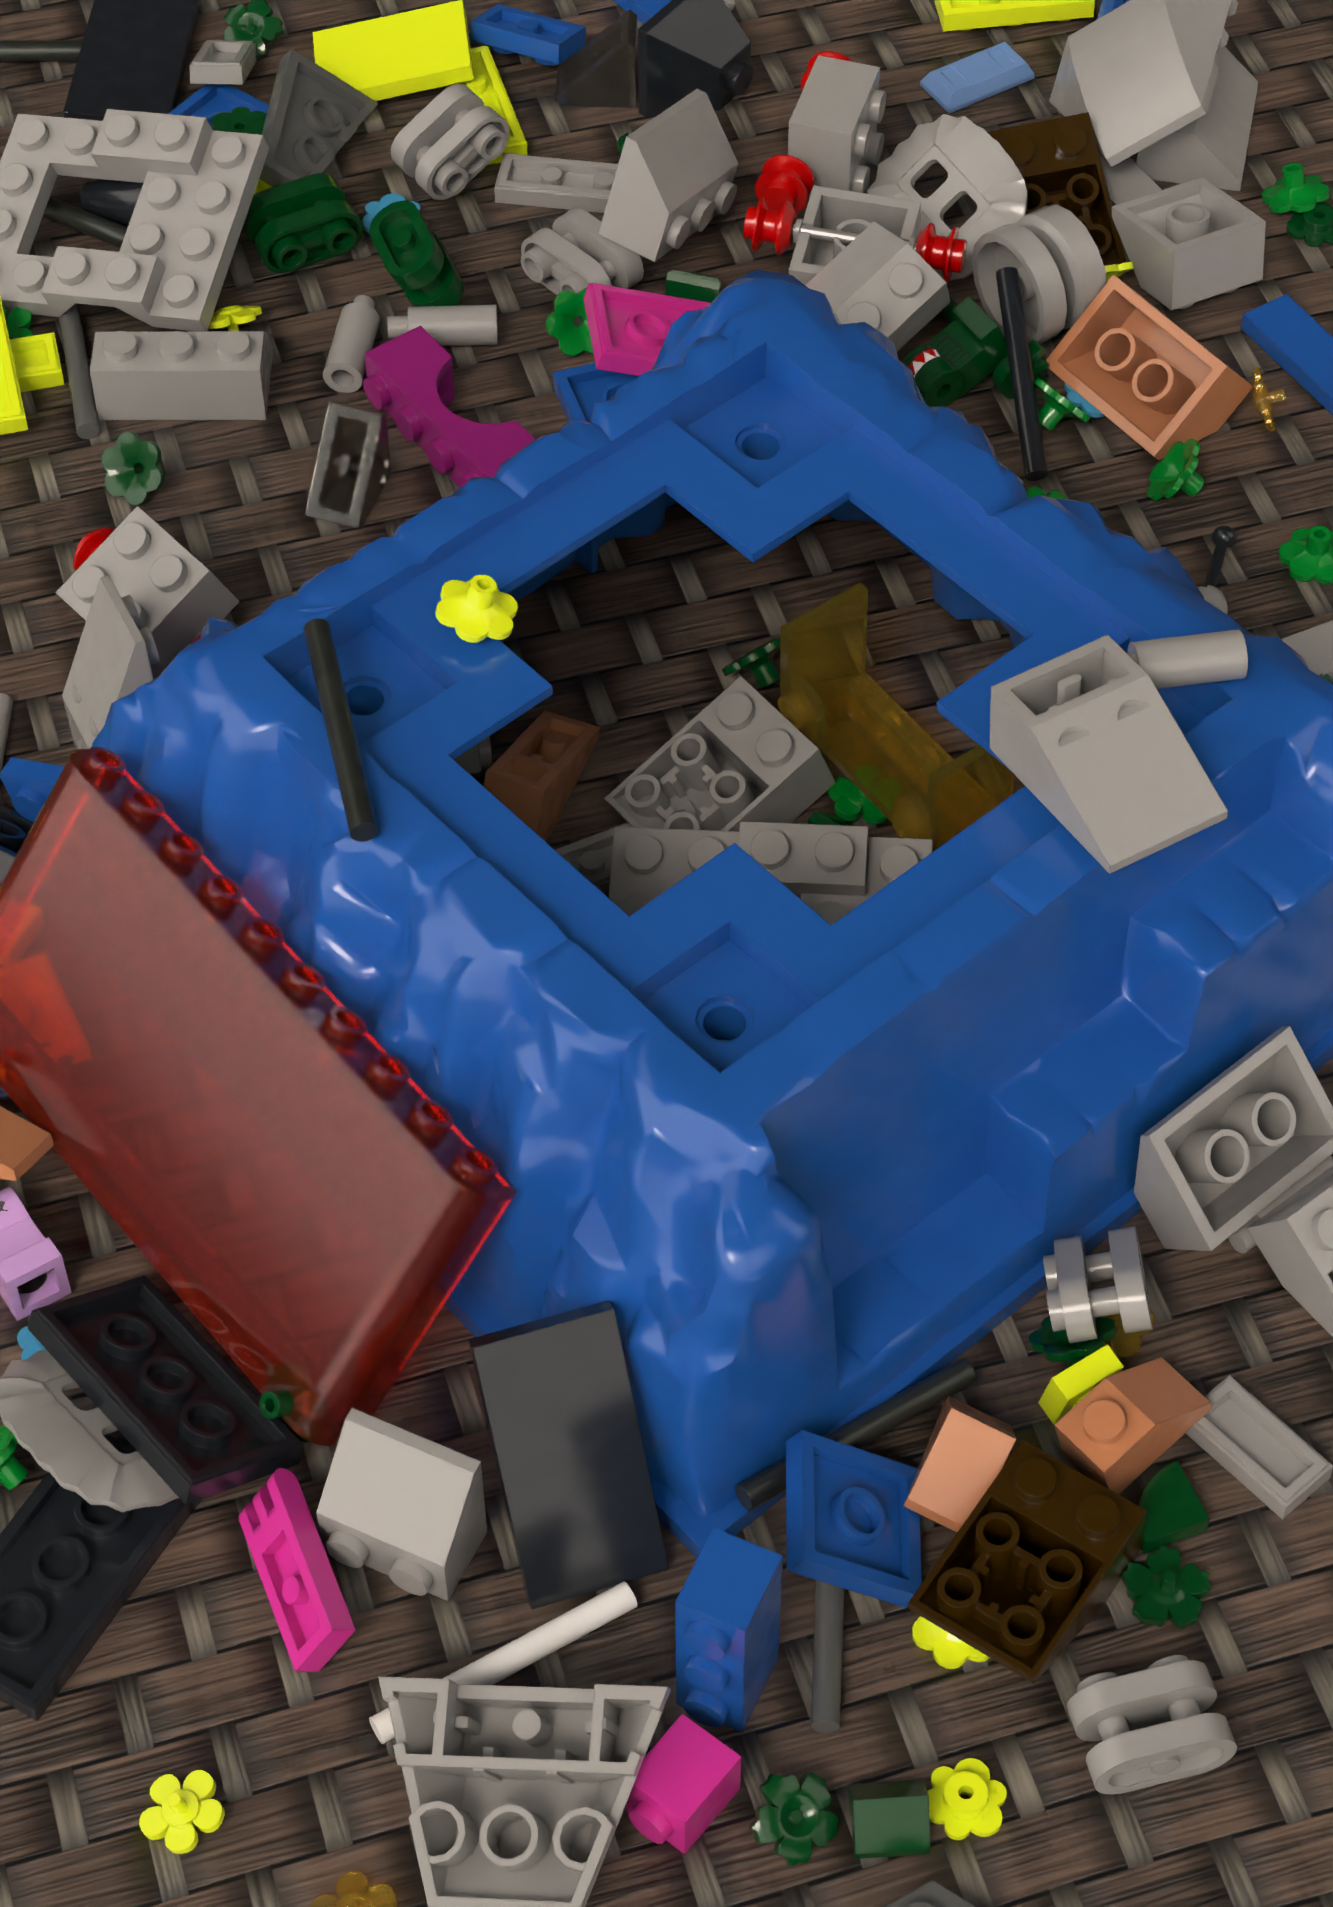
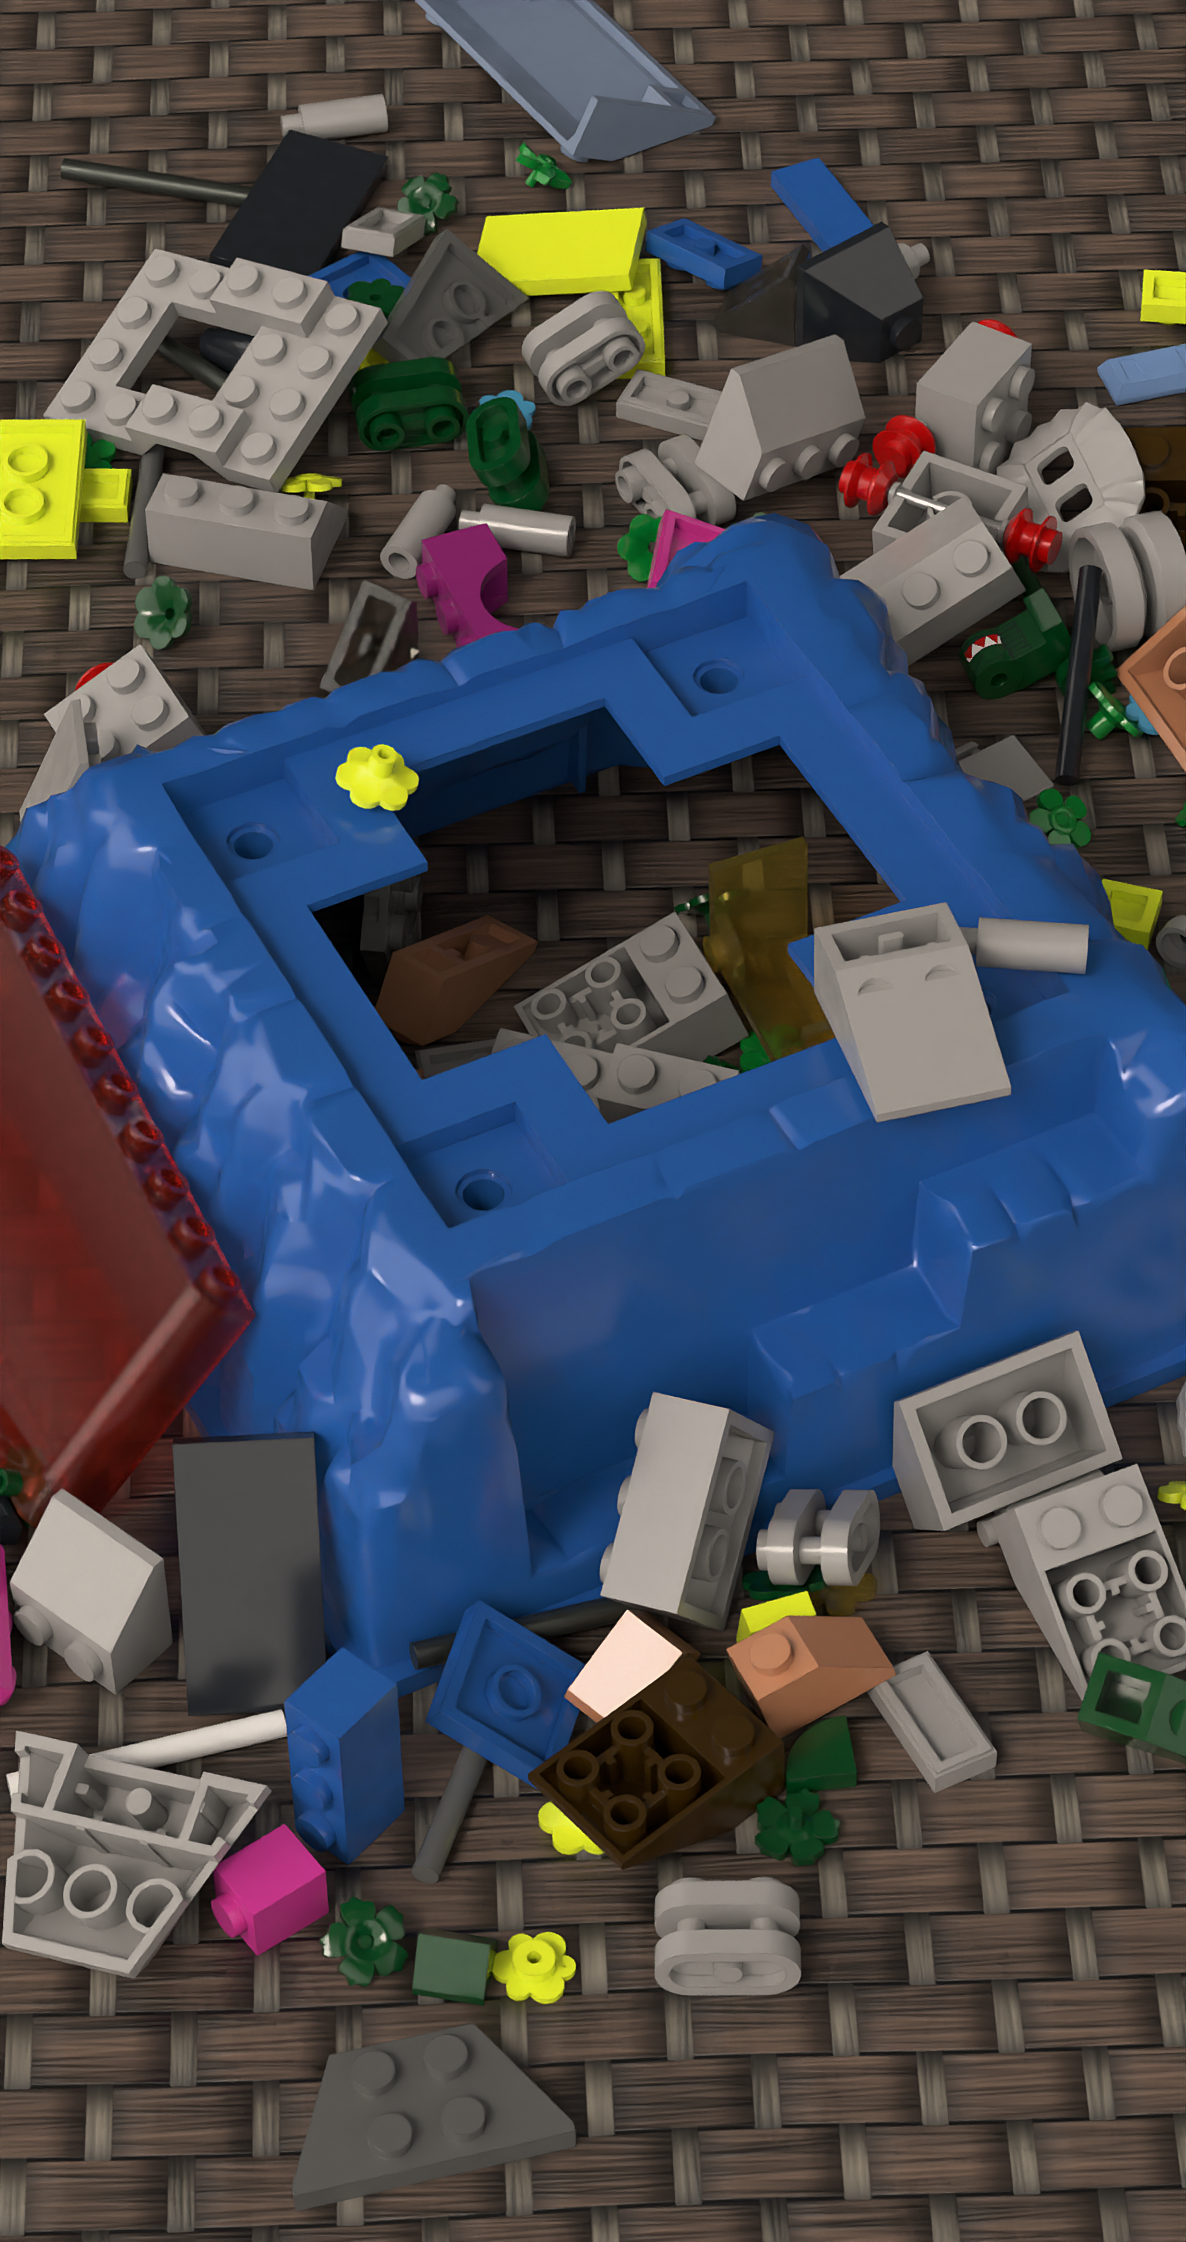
camera: 15 degrees right, 5 degrees down
pearl dark grey bar [303,618,378,842] -> none
none -> light grey slope [600,1392,775,1632]

